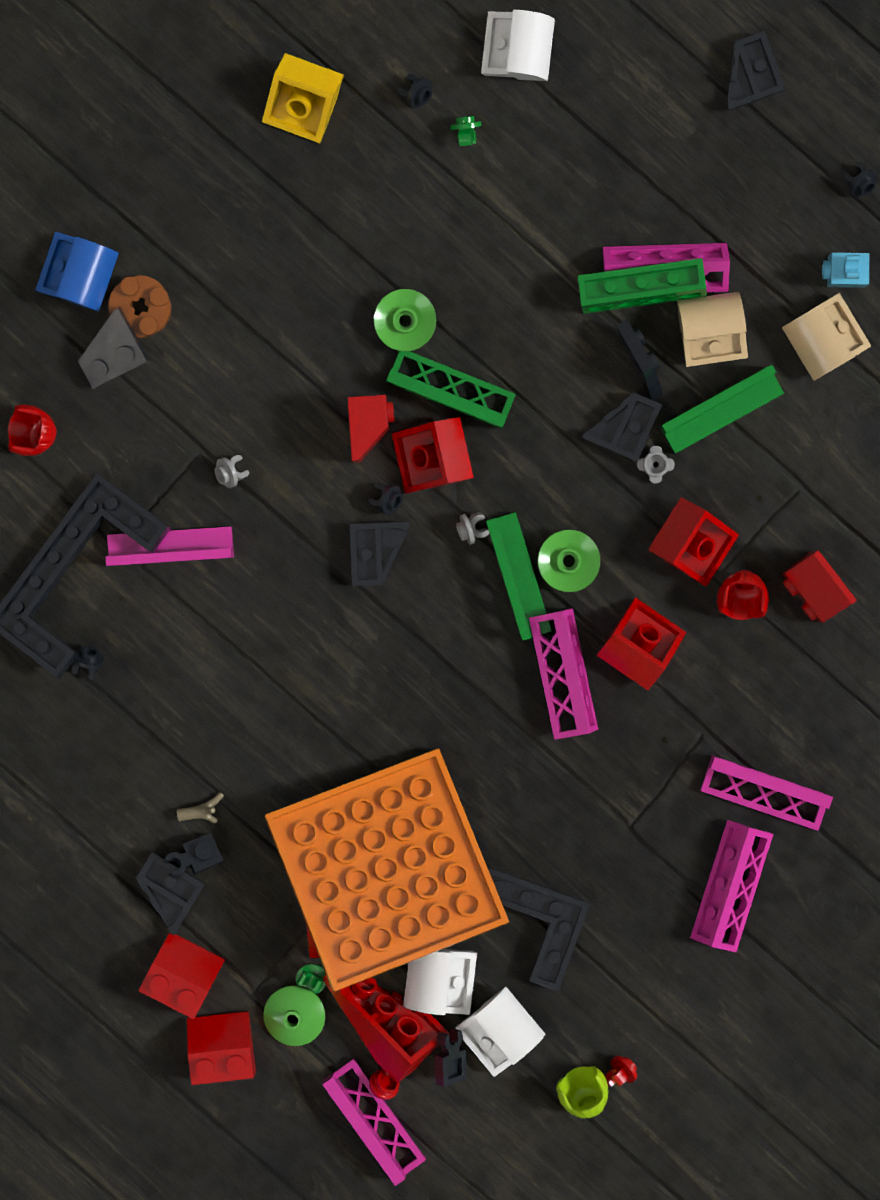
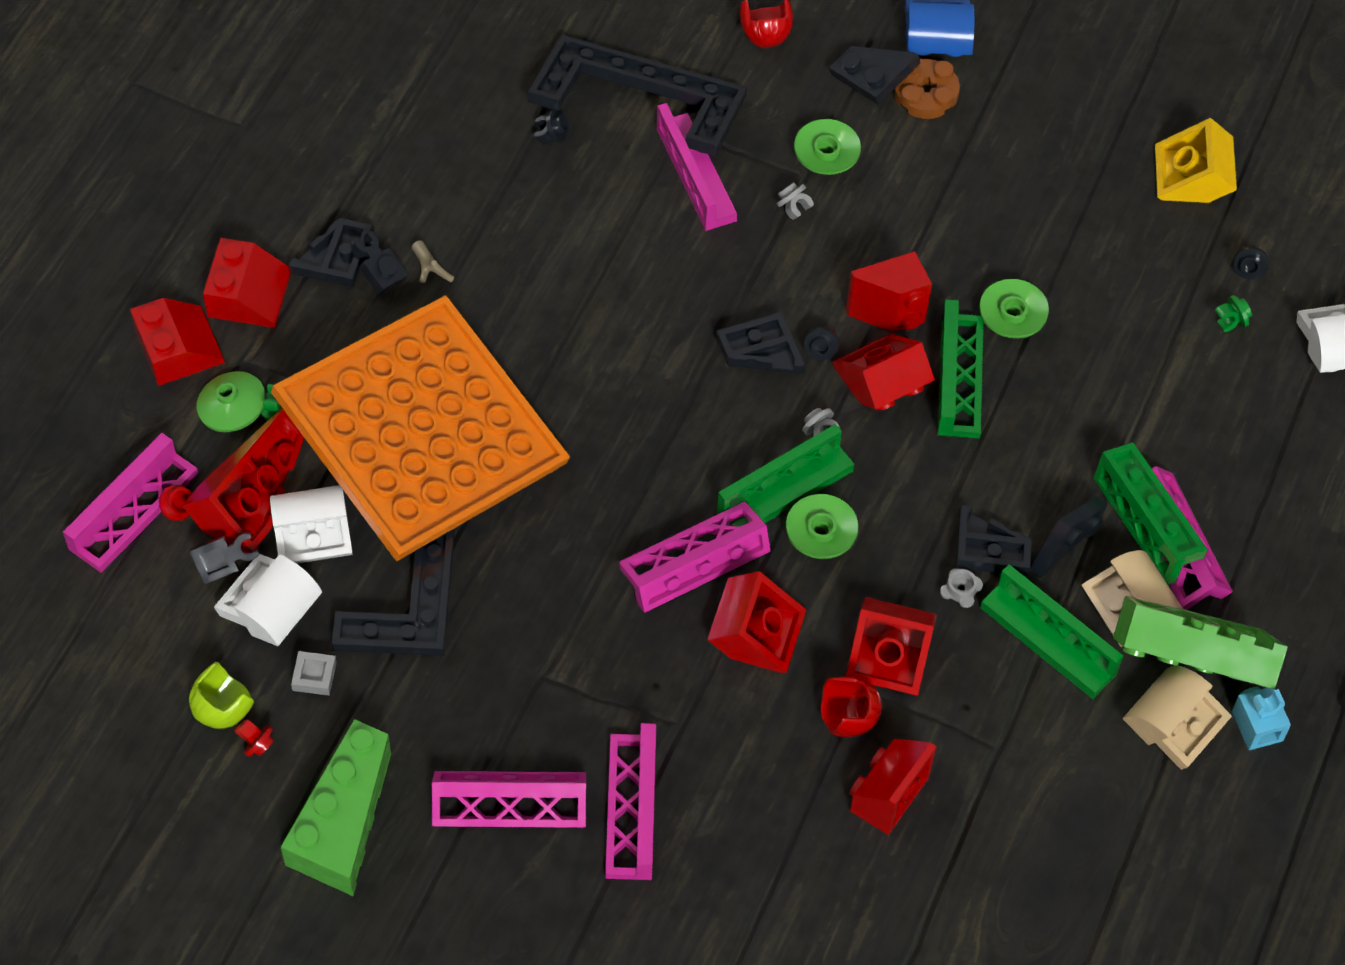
camera: 75 degrees right, 30 degrees down
none -> bright green wedge [281,719,391,896]
none -> light grey plate [291,651,337,696]
none -> bright green dish [794,119,861,175]
none -> bright green wedge [1113,596,1288,689]

